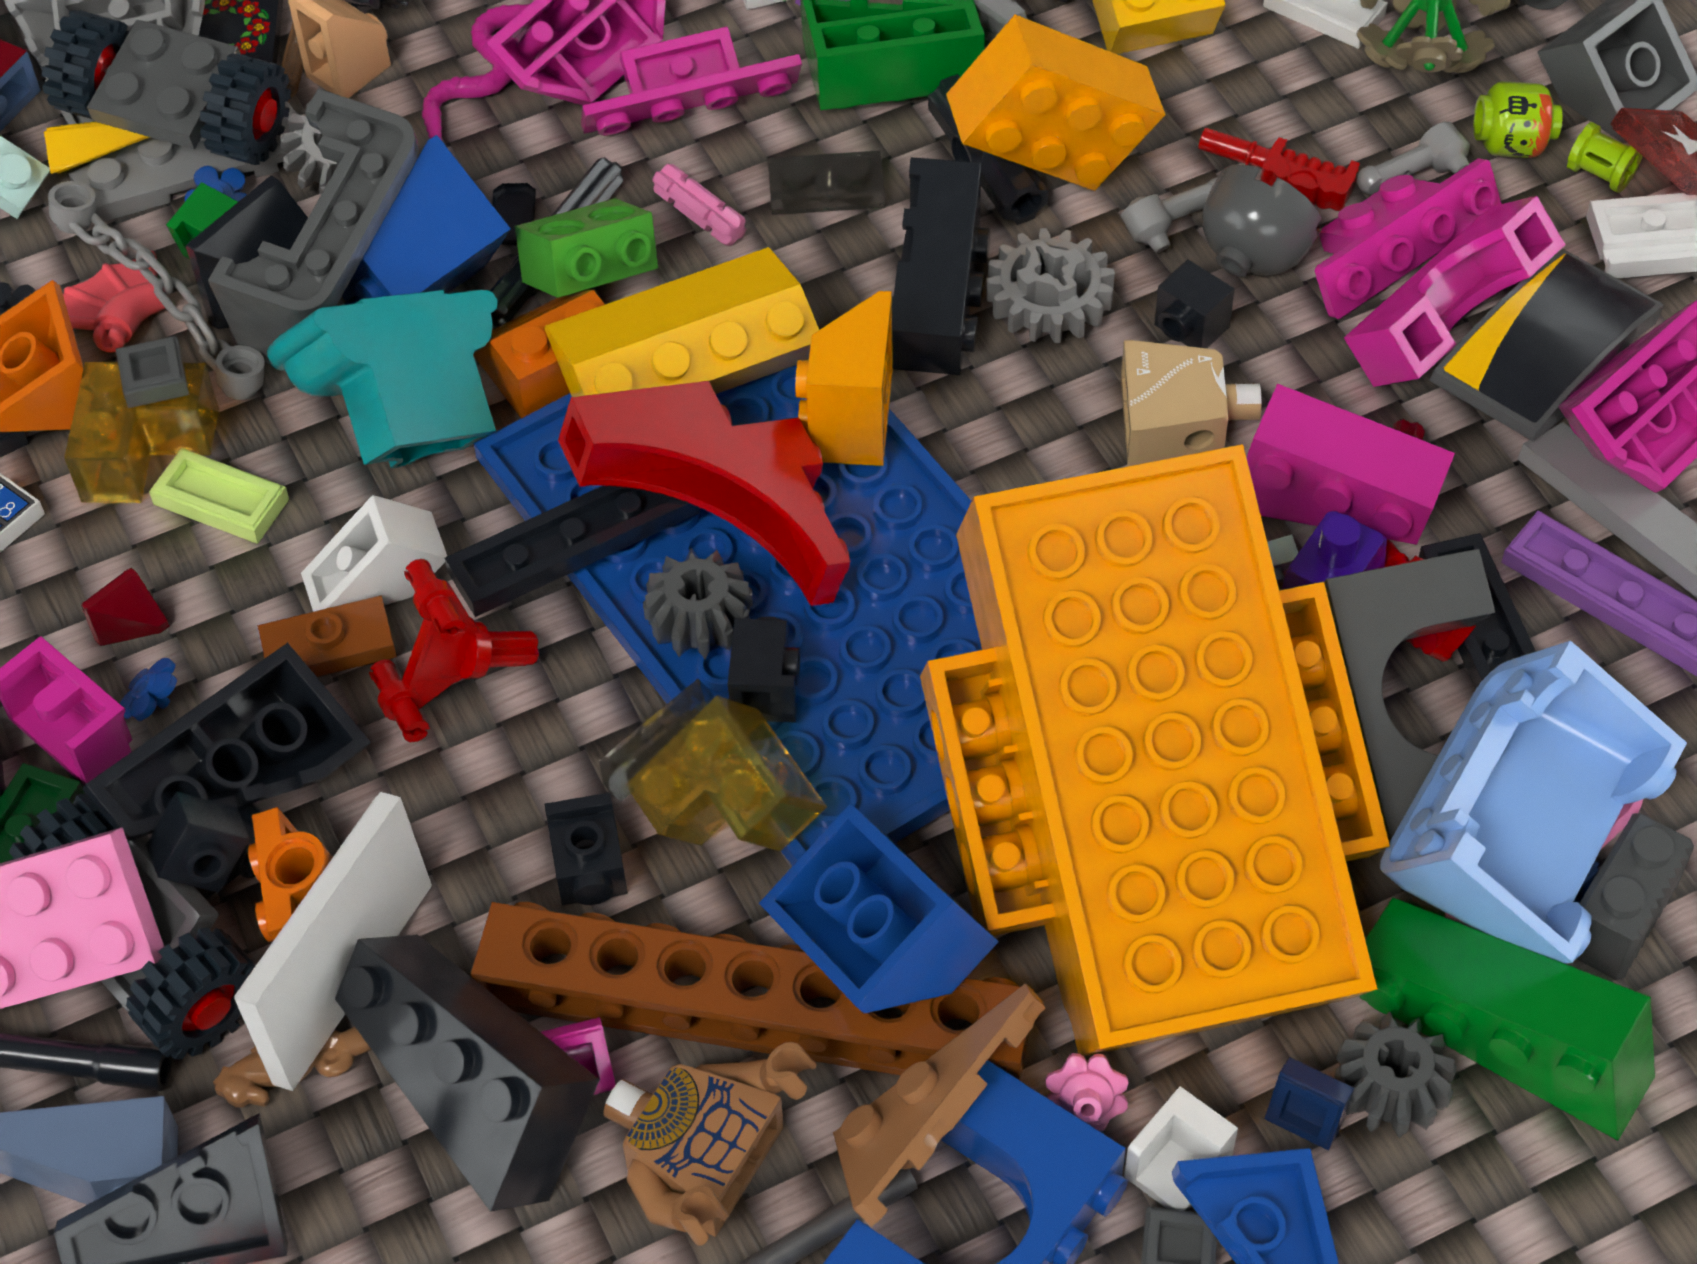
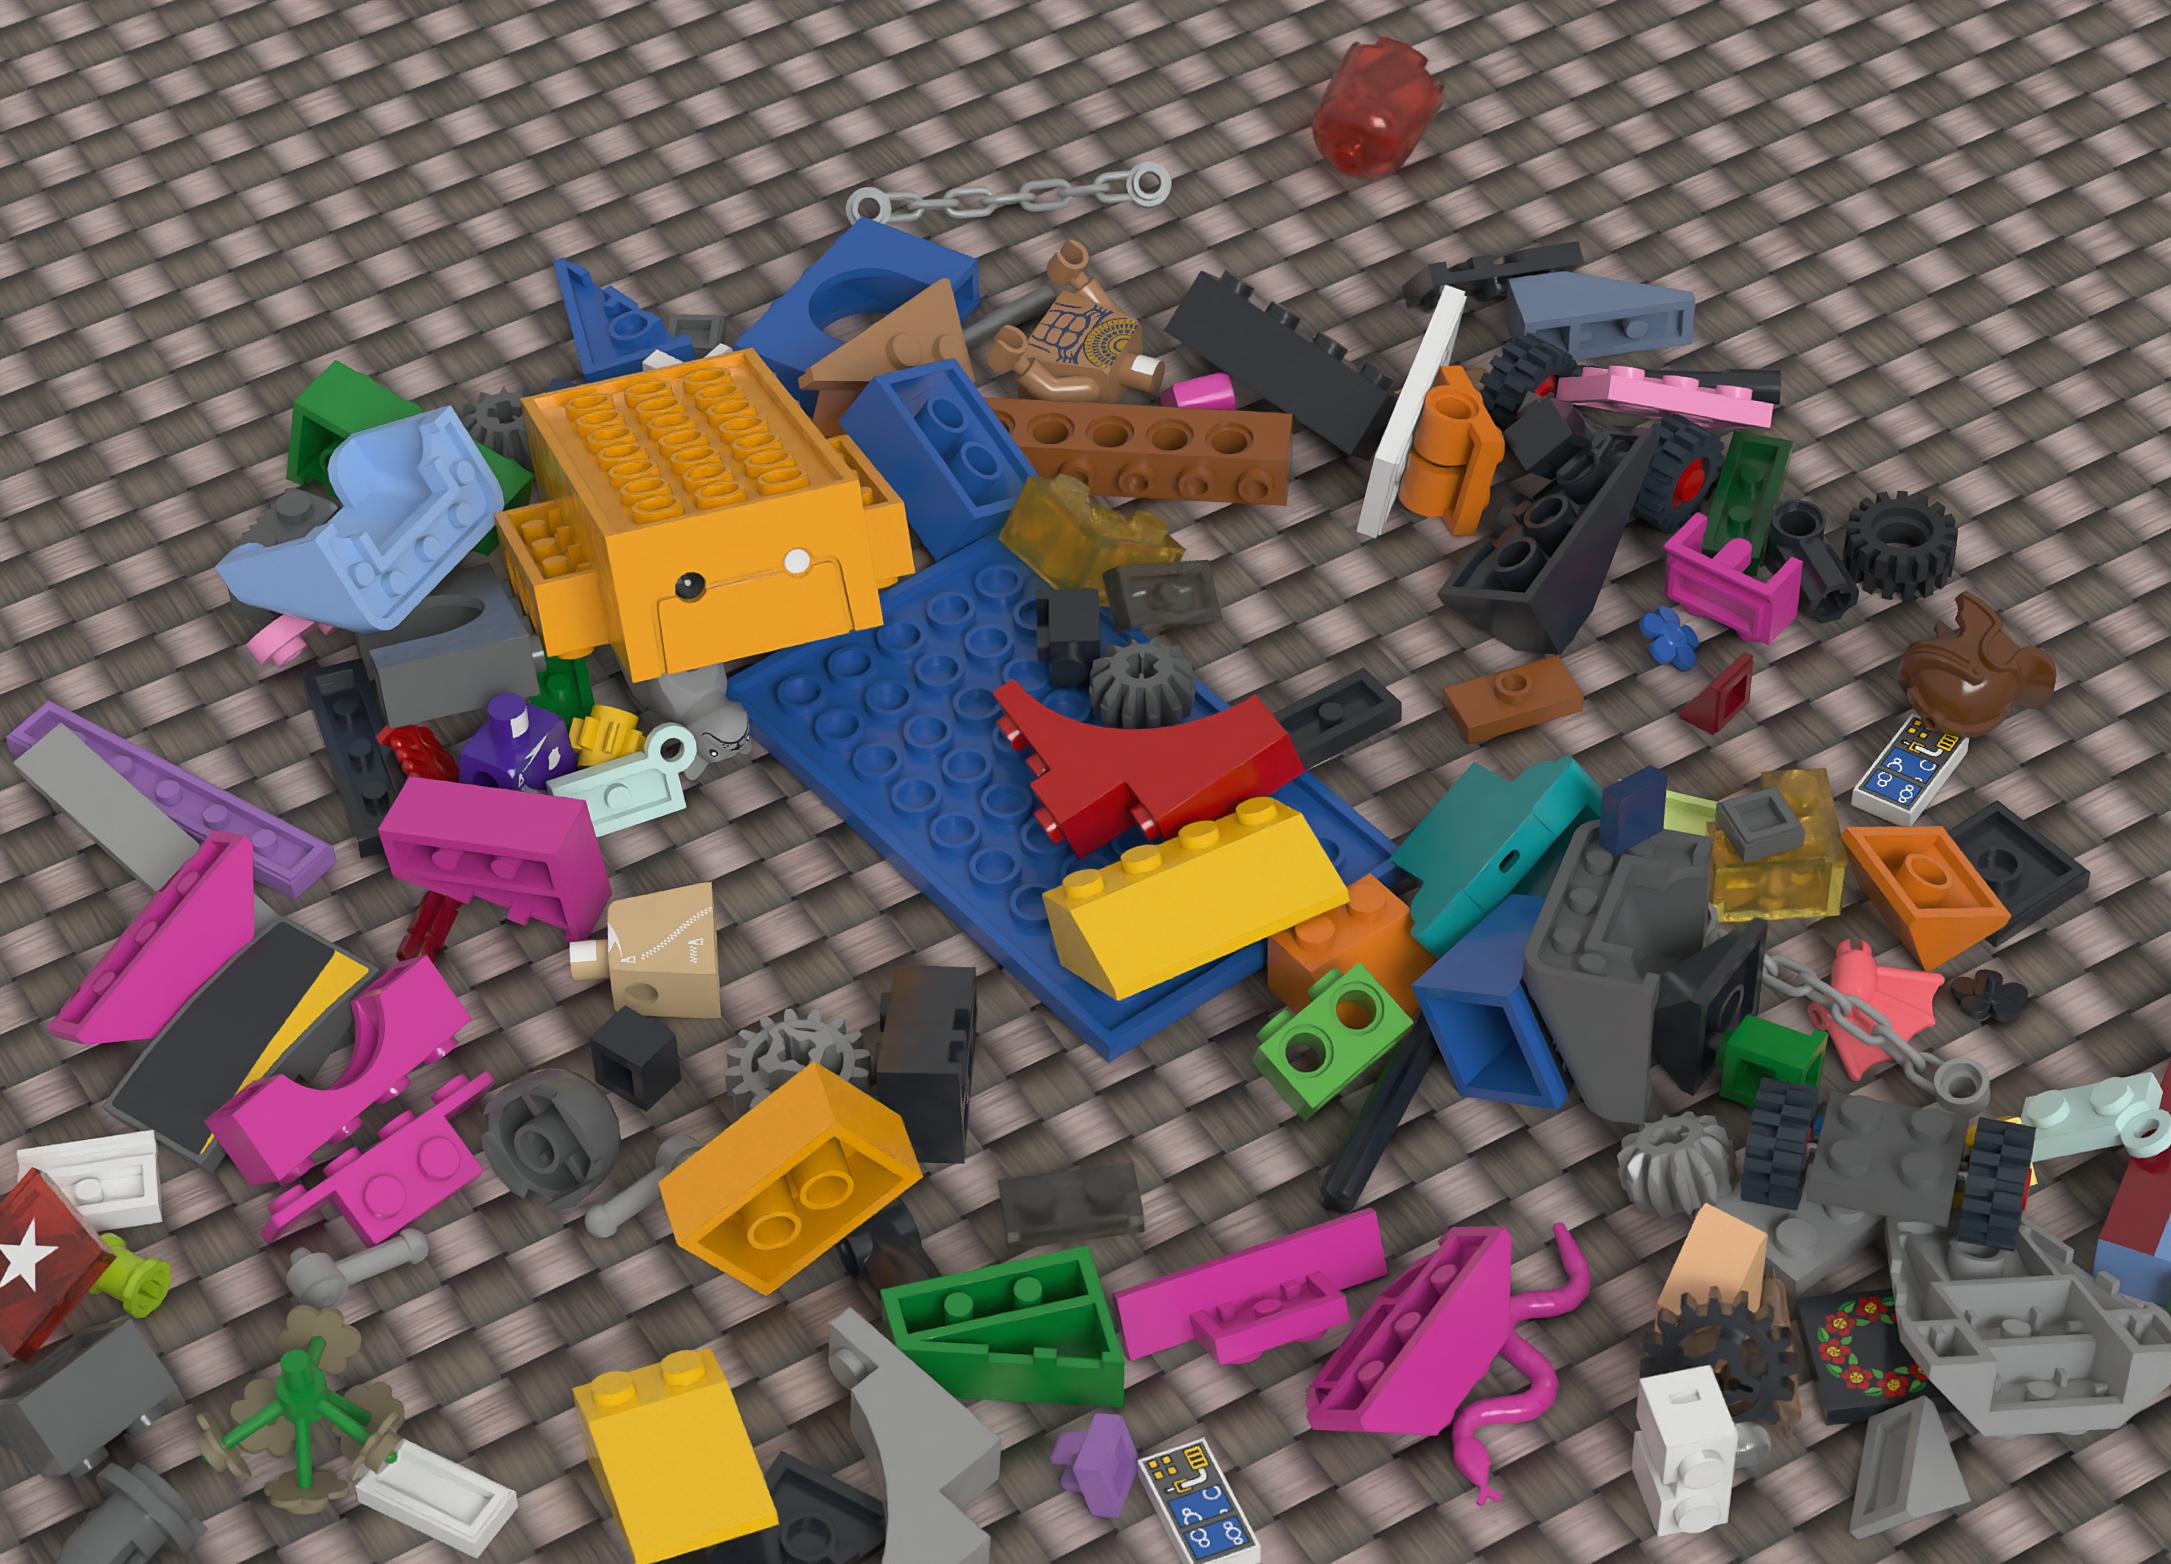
camera: 175 degrees right, 10 degrees down
white slope [301,495,447,612] -> none
red axle [369,559,539,743] -> none
black piece [492,183,536,244] -> none
black brick [544,792,628,906] -> none
bright pink axle [652,164,746,246] -> none
light orange slope [795,291,893,466] -> none
red piece [1198,128,1360,211] -> none
lime head [1473,81,1563,158] -> none
none -> dark blue tile [1599,765,1668,856]

